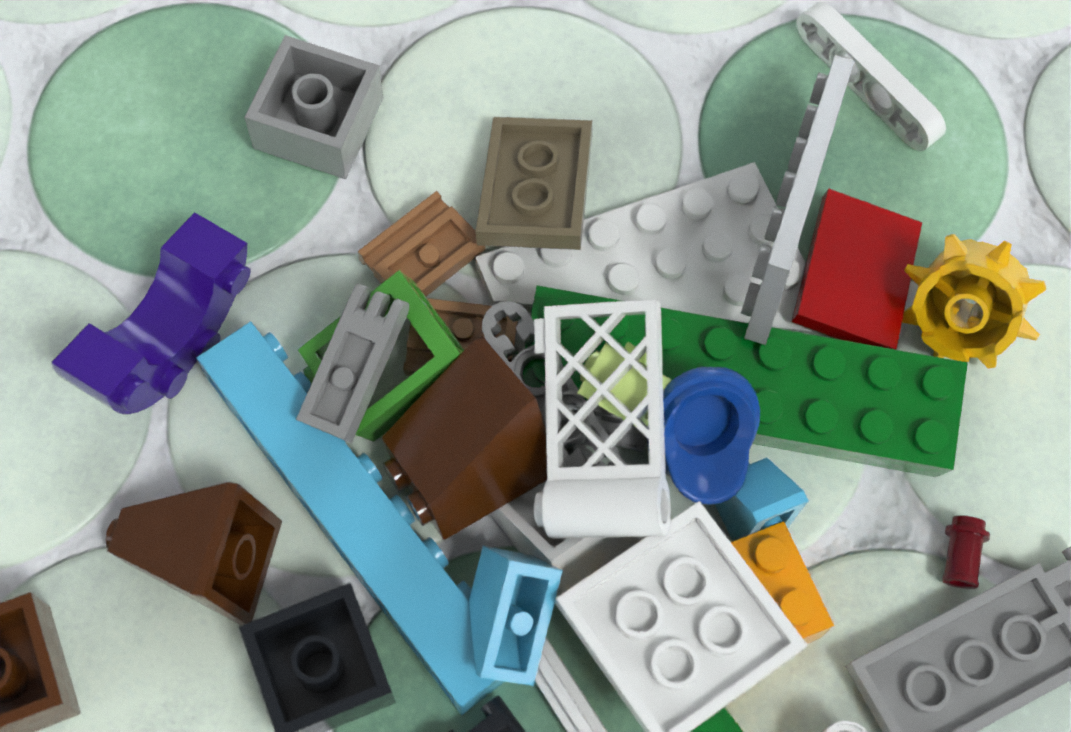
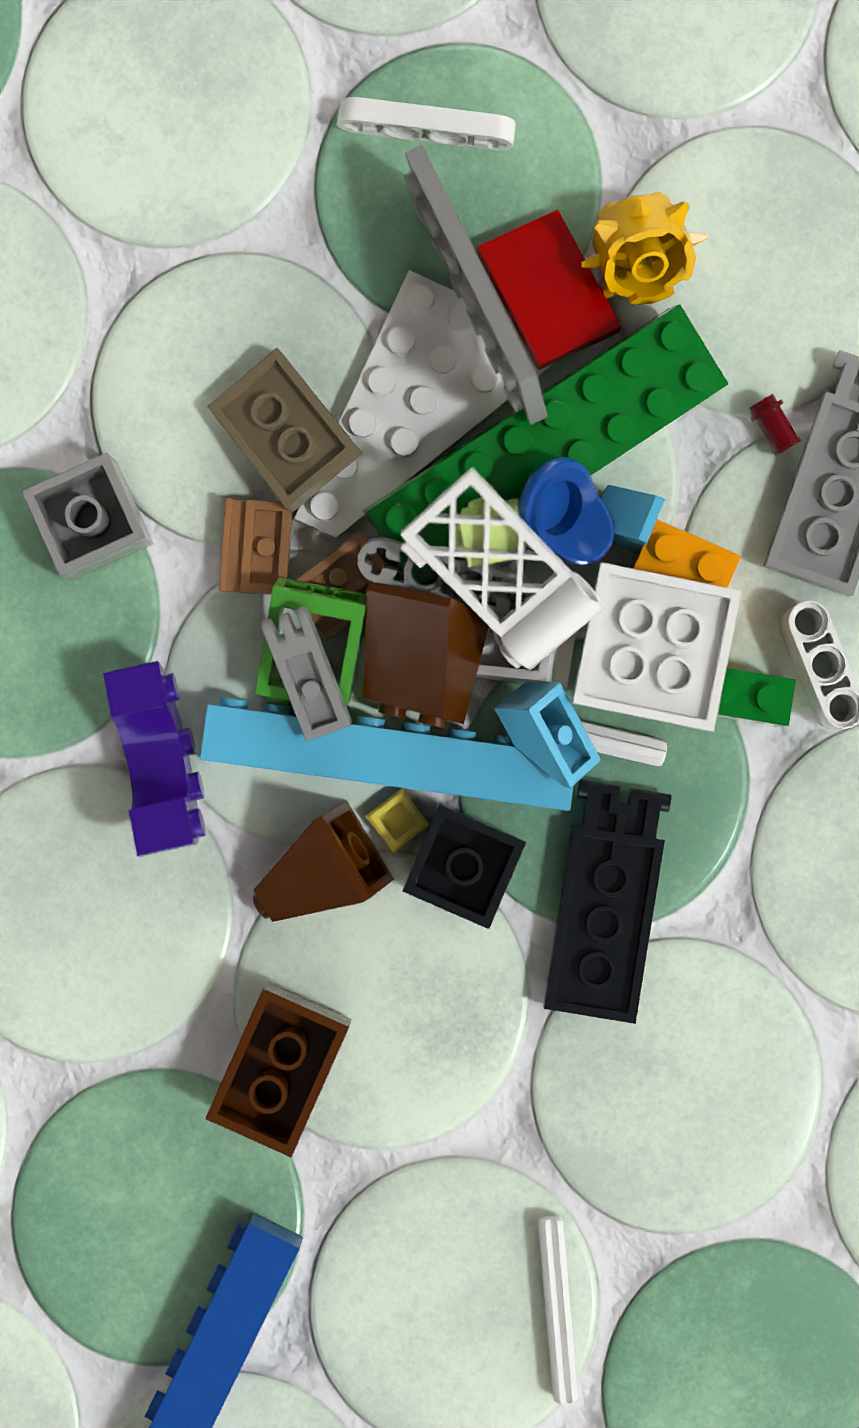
camera: 35 degrees left, 20 degrees up
none -> light yellow tile [366,788,430,852]

